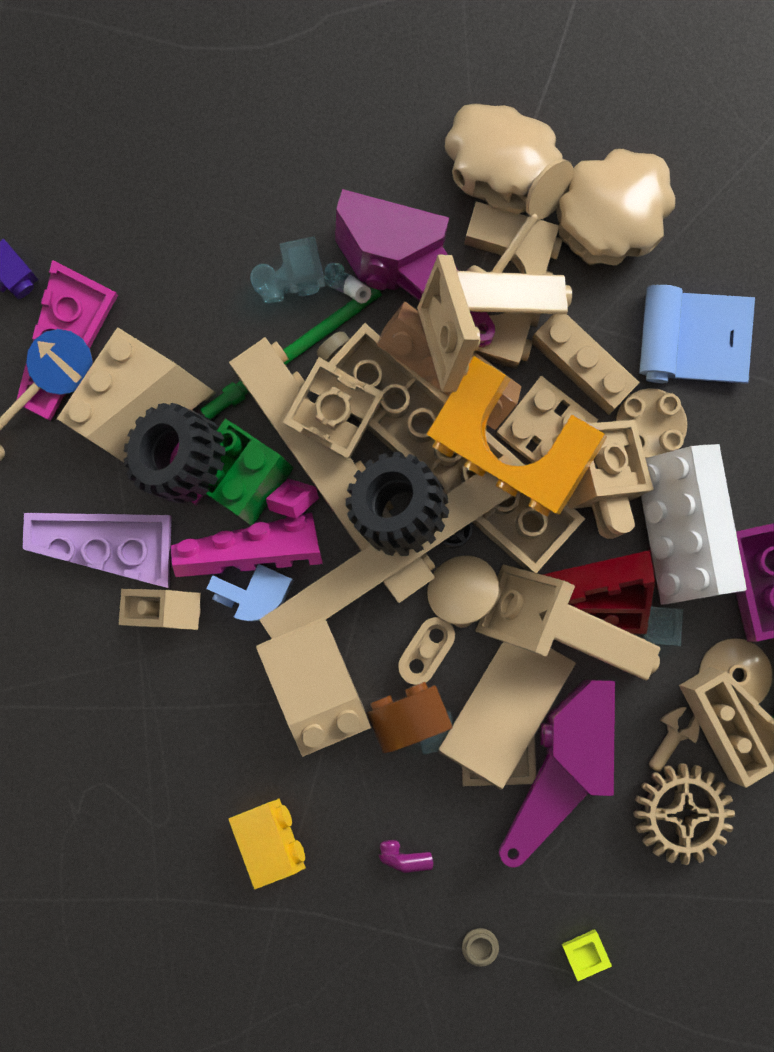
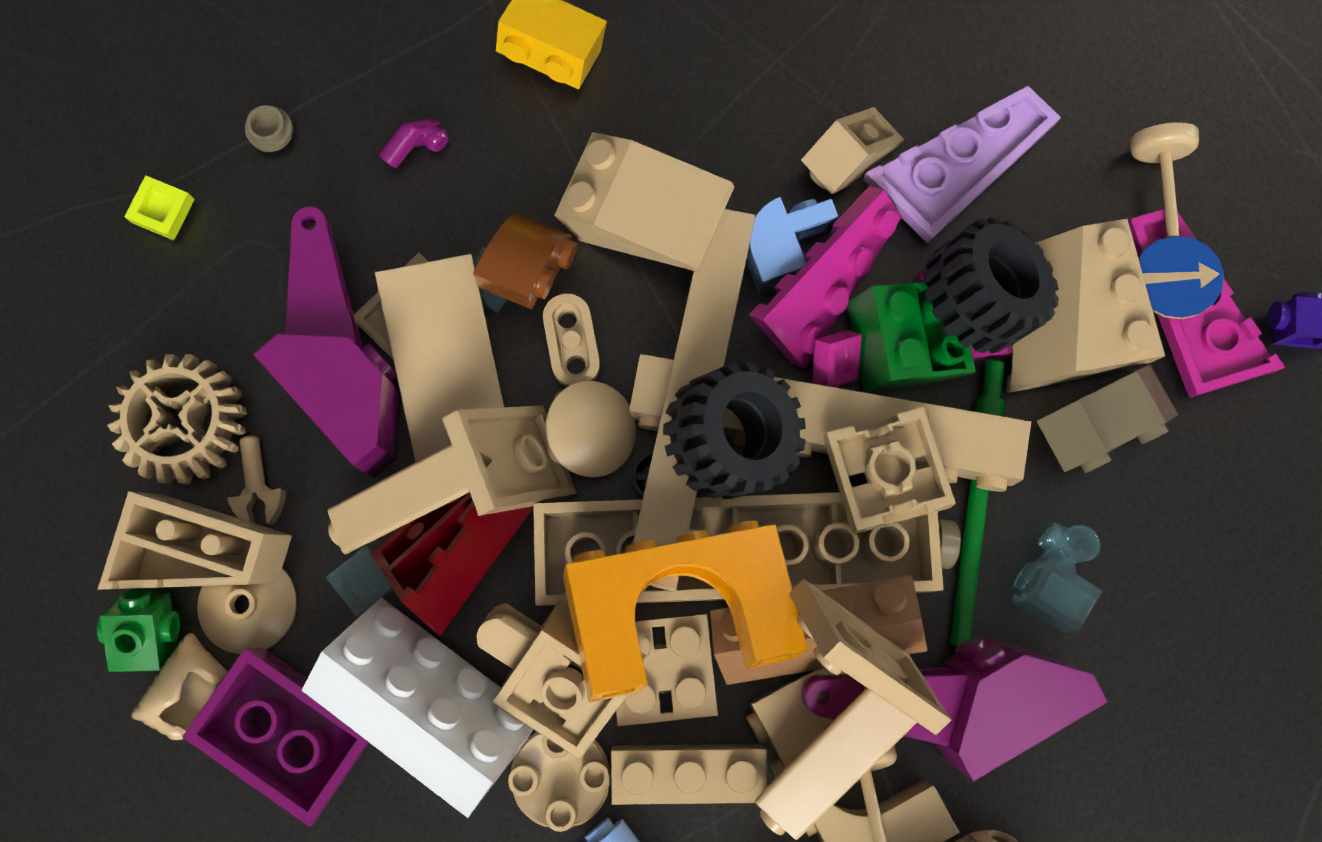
camera: 130 degrees right, 5 degrees down
arm [324,263,371,303] -> none
none -> dark tan brick [1037,365,1178,473]

